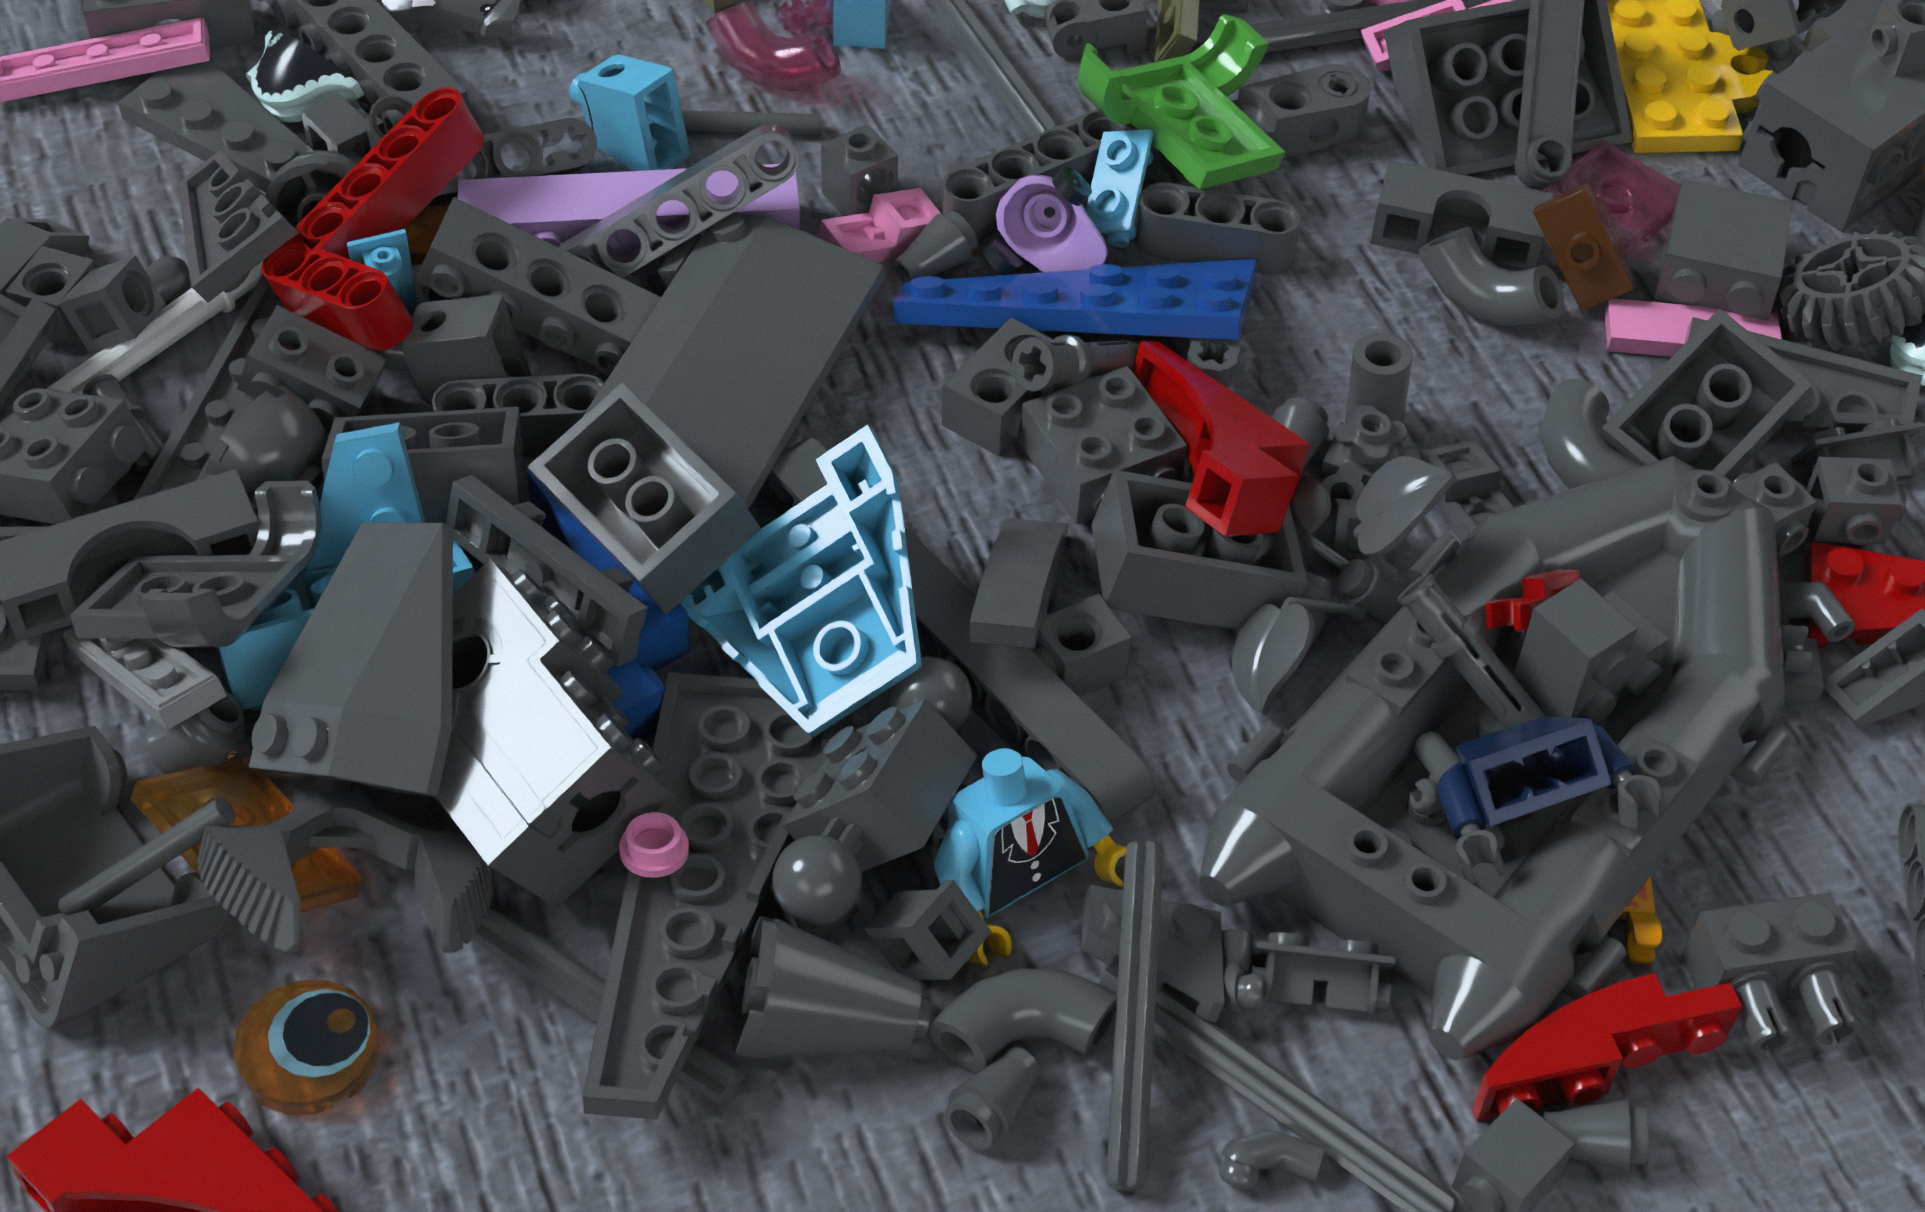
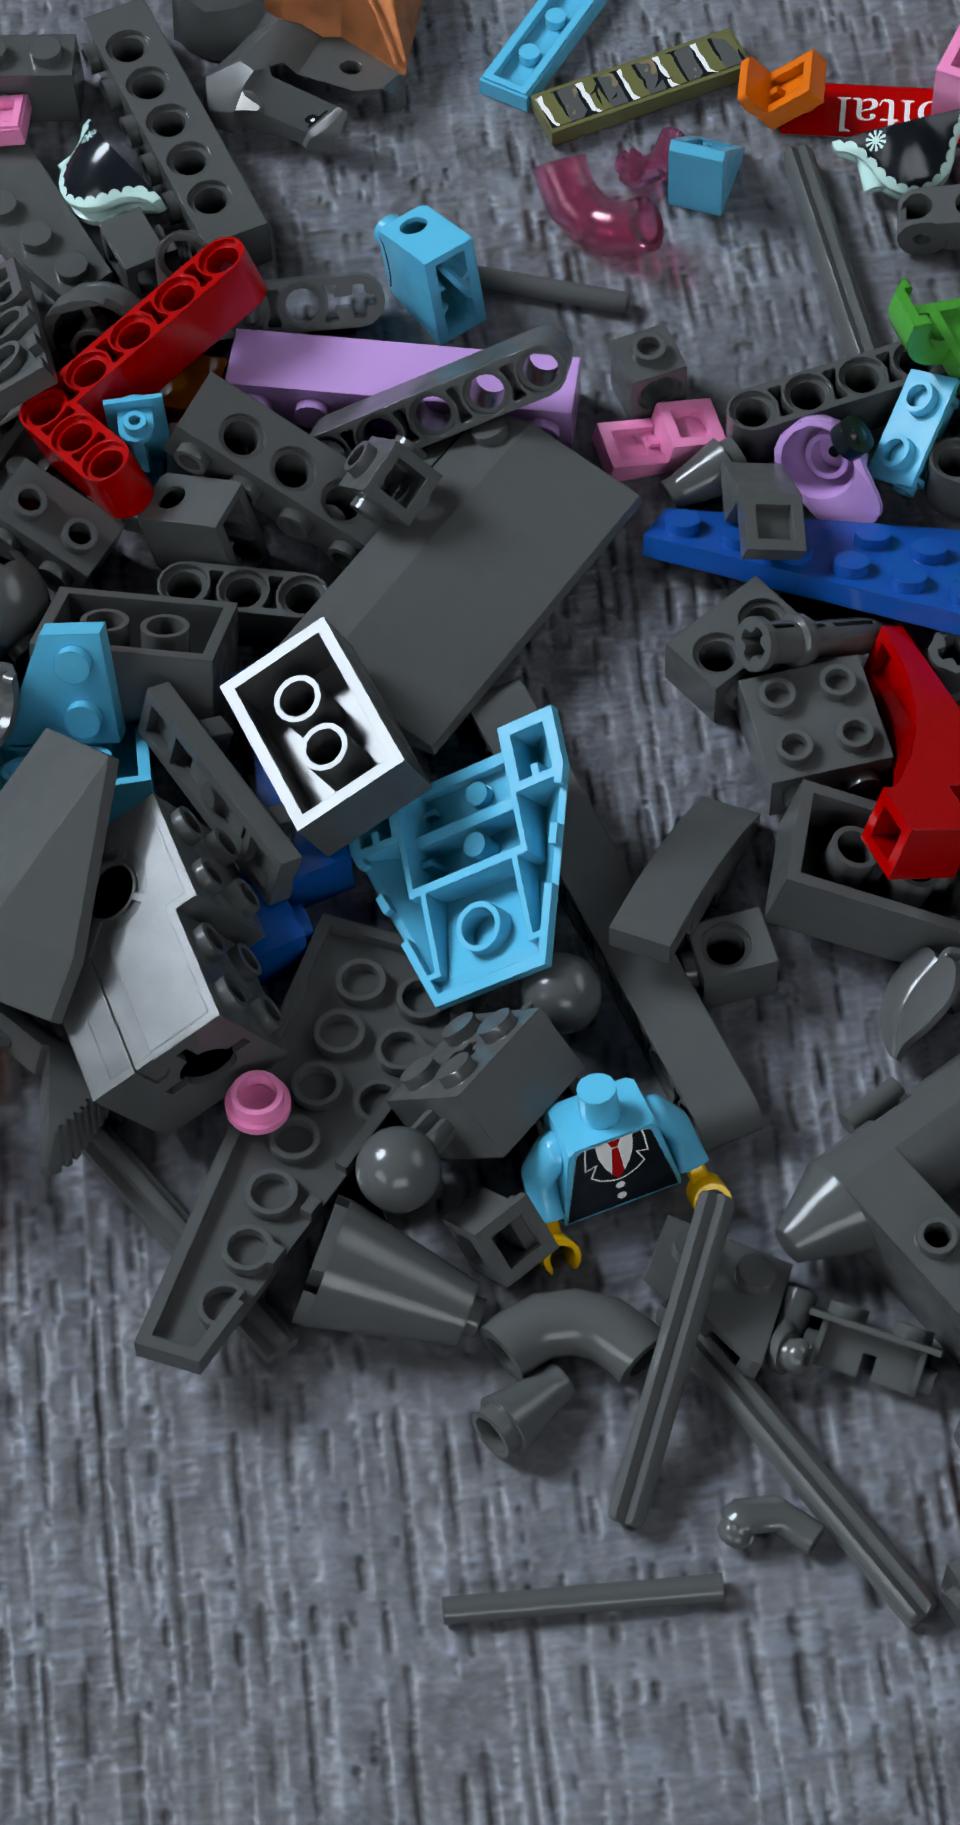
camera: 20 degrees right, 10 degrees up
none -> dark grey brick [338,435,443,526]
none -> dark grey slope [720,462,807,560]

